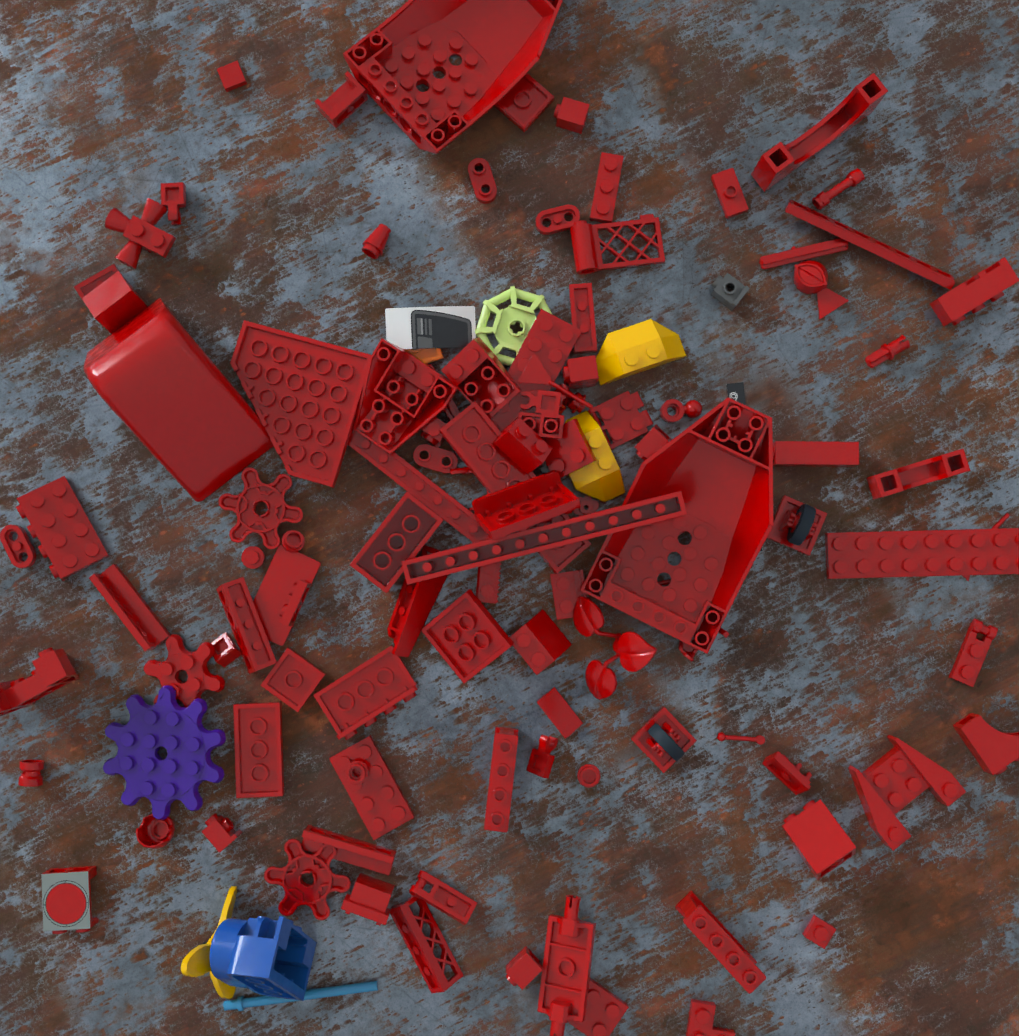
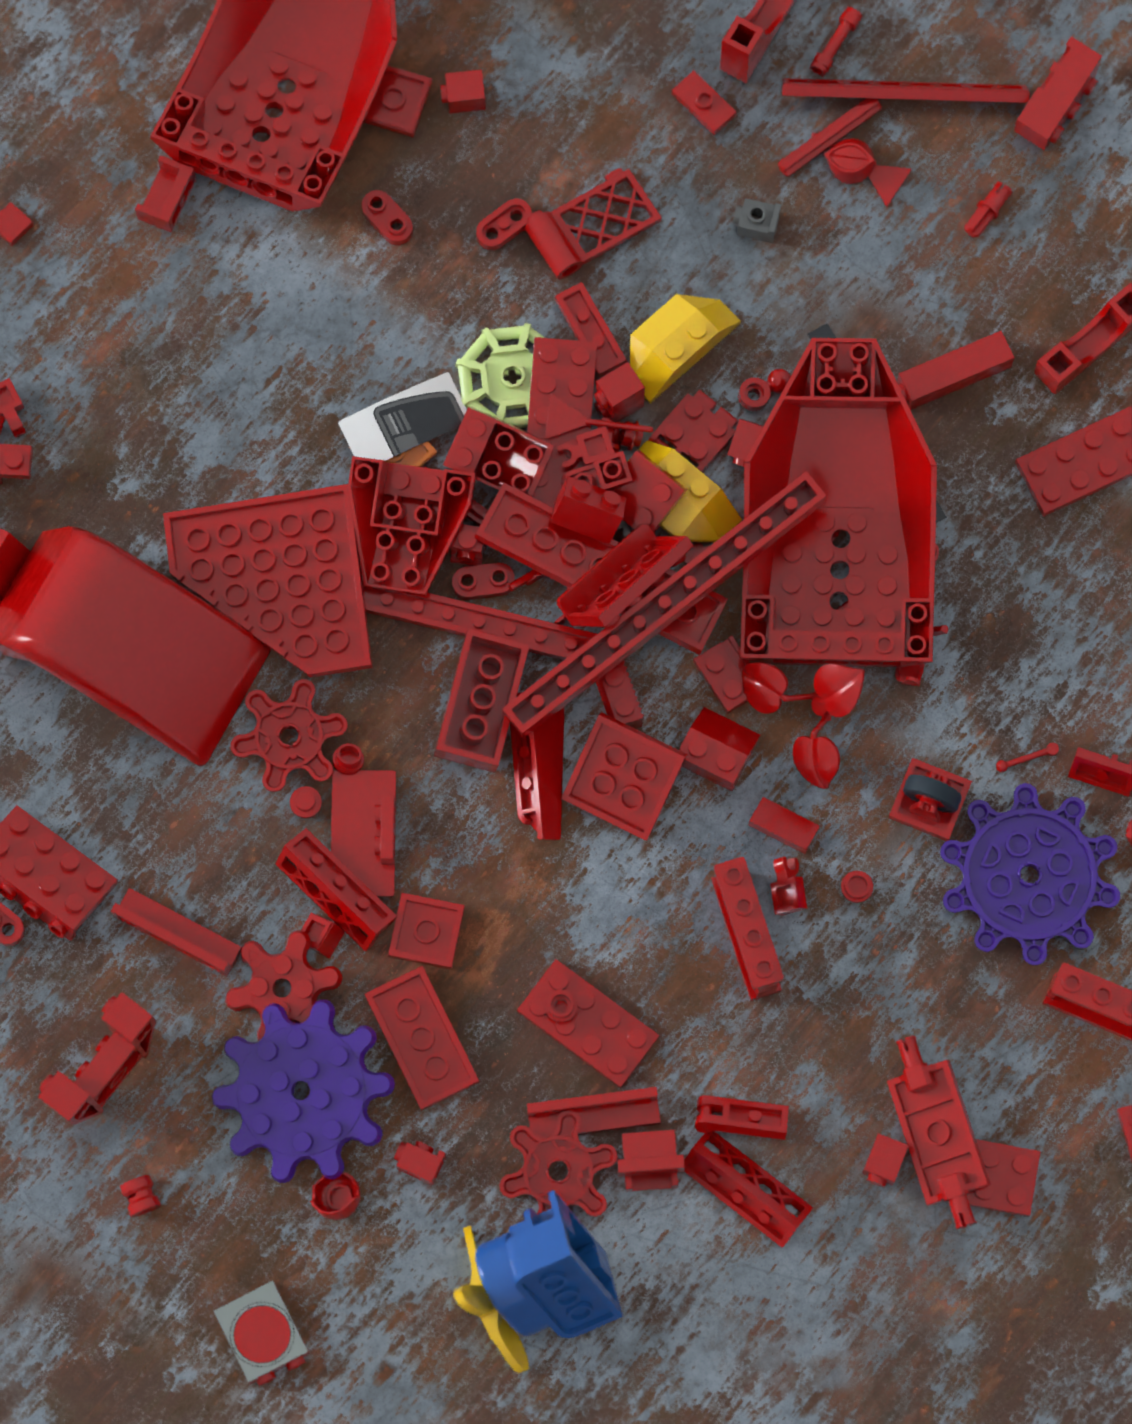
camera: 25 degrees left, 10 degrees down
dark azure bar [223,981,378,1011] -> none
red bracket [313,645,419,740] -> none
red cone [362,224,391,259] -> none
red plate [589,152,624,223] -> none
red plate [767,495,827,556] -> none
none -> dark purple plate [940,783,1120,966]

